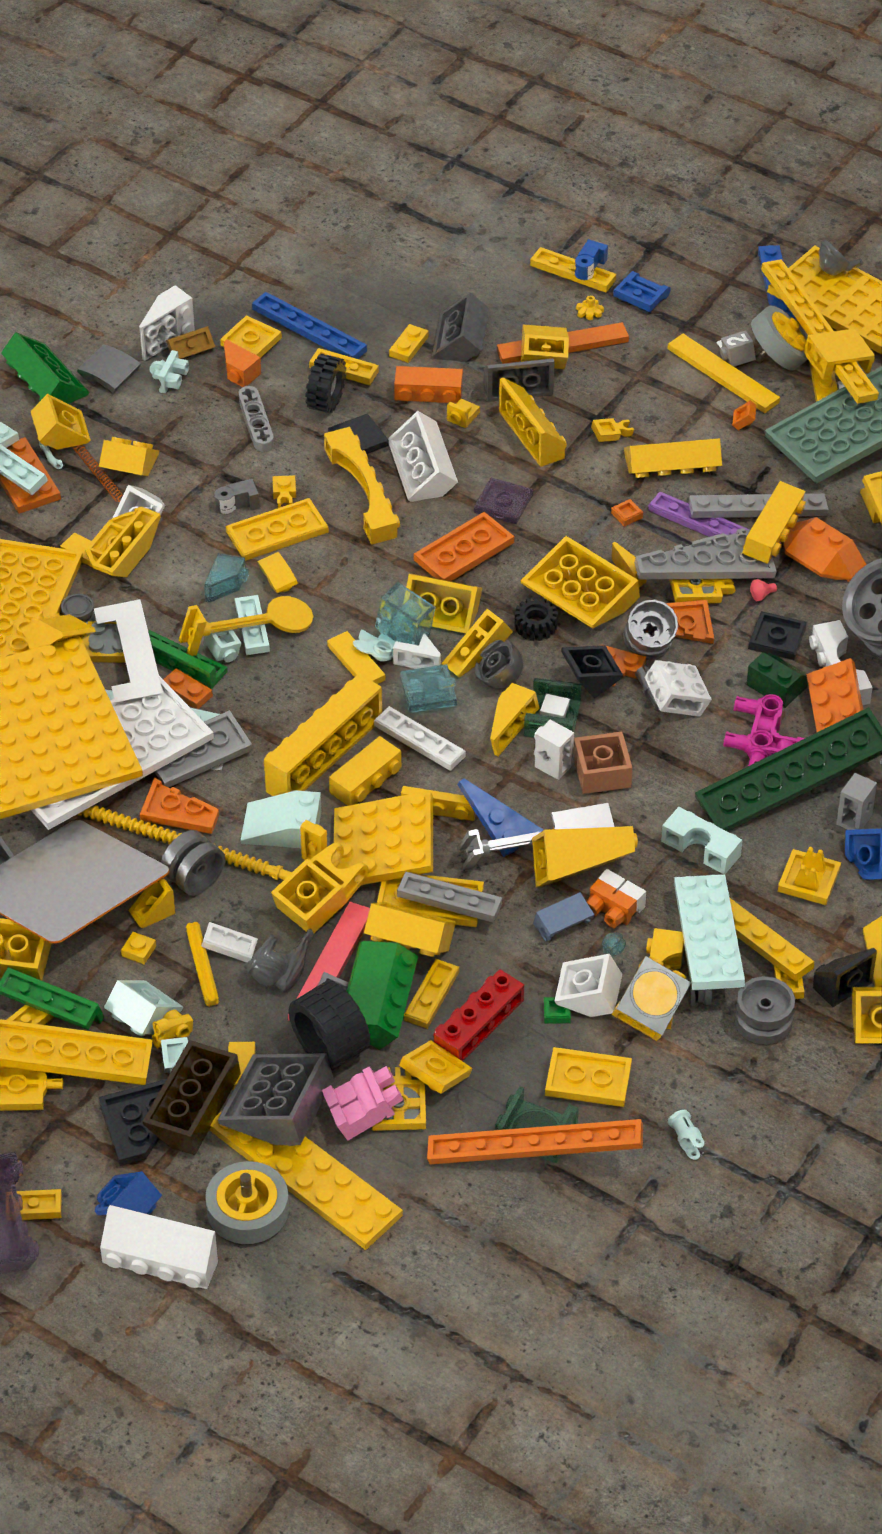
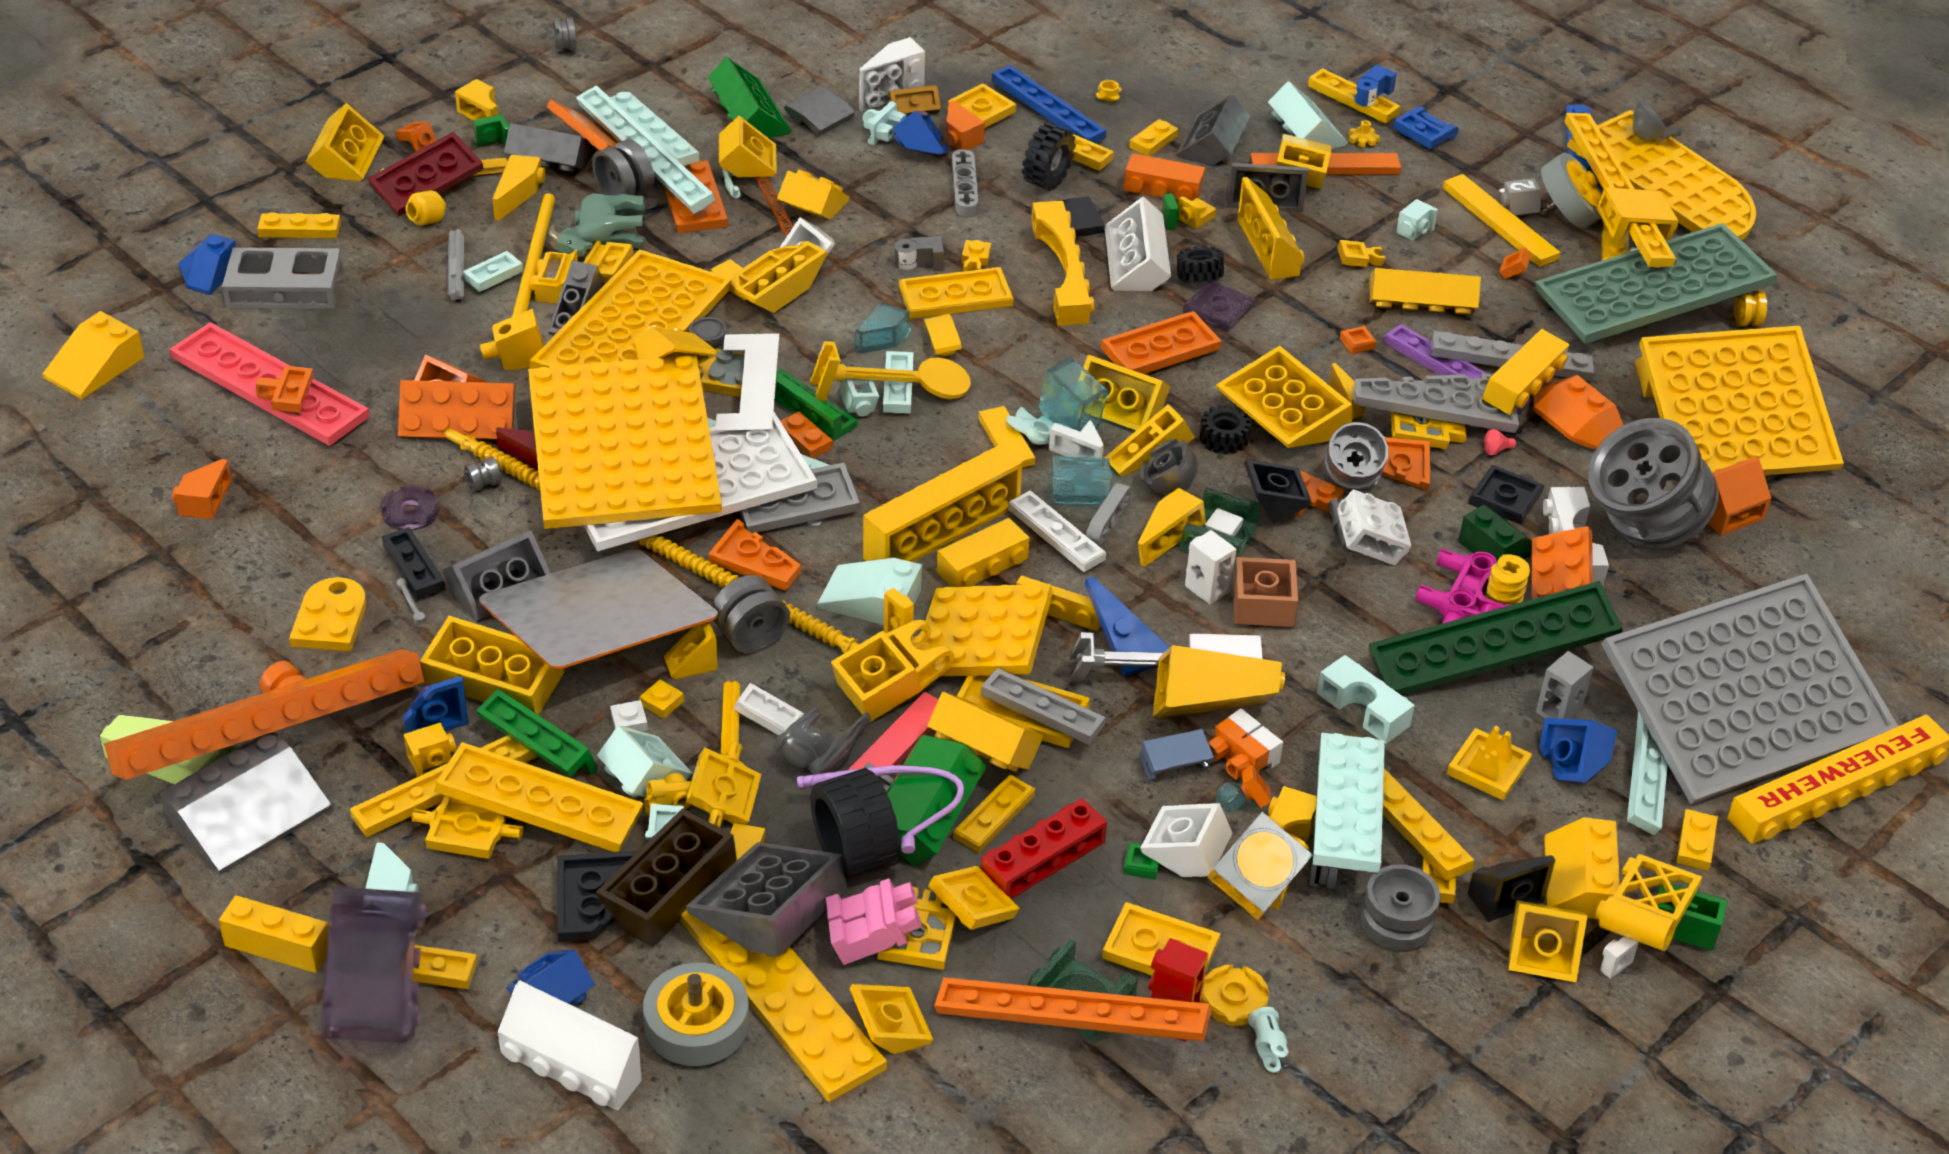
camera: 10 degrees right, 5 degrees down
none -> white plate [610,700,648,732]
none -> yellow plate [686,742,762,828]
none -> lavender piece [797,765,964,853]
none -> yellow slope [849,984,933,1054]
none -> blue slope [892,110,949,155]
none -> light grey beam [1086,482,1132,546]
none -> yellow plate [1096,80,1122,102]
none -> red brick [1148,938,1208,1042]
none -> green tile [1162,194,1179,230]
none -> black tyre [1177,246,1224,284]
none -> yellow tile [1201,965,1269,1026]
none -> orange plate [1240,765,1271,808]
none -> light aqua slope [1268,81,1348,149]
none -> light aqua brick [1396,199,1438,241]
none -> yellow piece [1485,554,1530,605]

